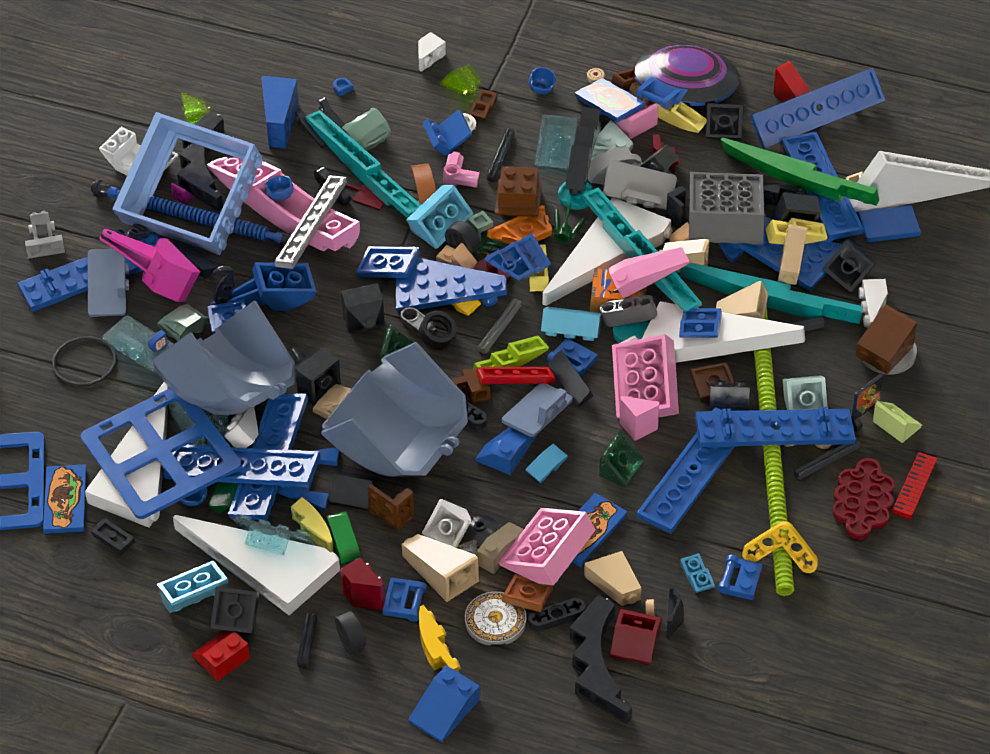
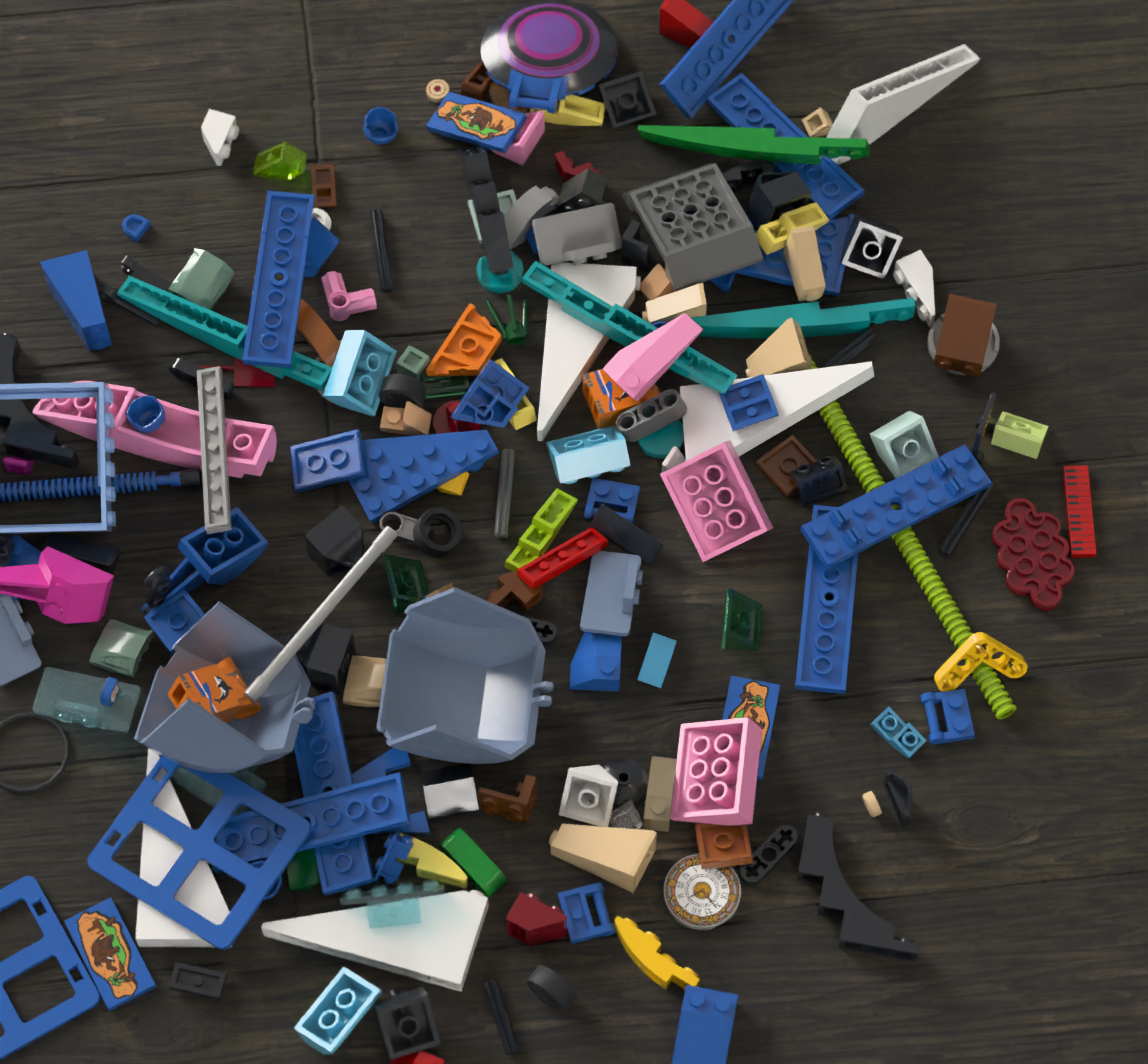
camera: 25 degrees left, 15 degrees up
white slope [224,407,258,448] -> none
reddish brown piece [495,166,542,218] -> none
clear light blue slope [534,114,580,169] -> none
tan slope [584,551,641,606] -> none
light aqua wing [595,120,633,151] -> none
dark red slope [610,609,661,665] -> none
bright pink slope [619,396,660,441] -> none
blue tile [858,205,921,242] -> none
none -> orange piece [168,656,261,723]
none -> blue piece [243,191,315,368]
none -> light grey piece [243,526,398,703]
none -> blue hinge [374,828,414,884]

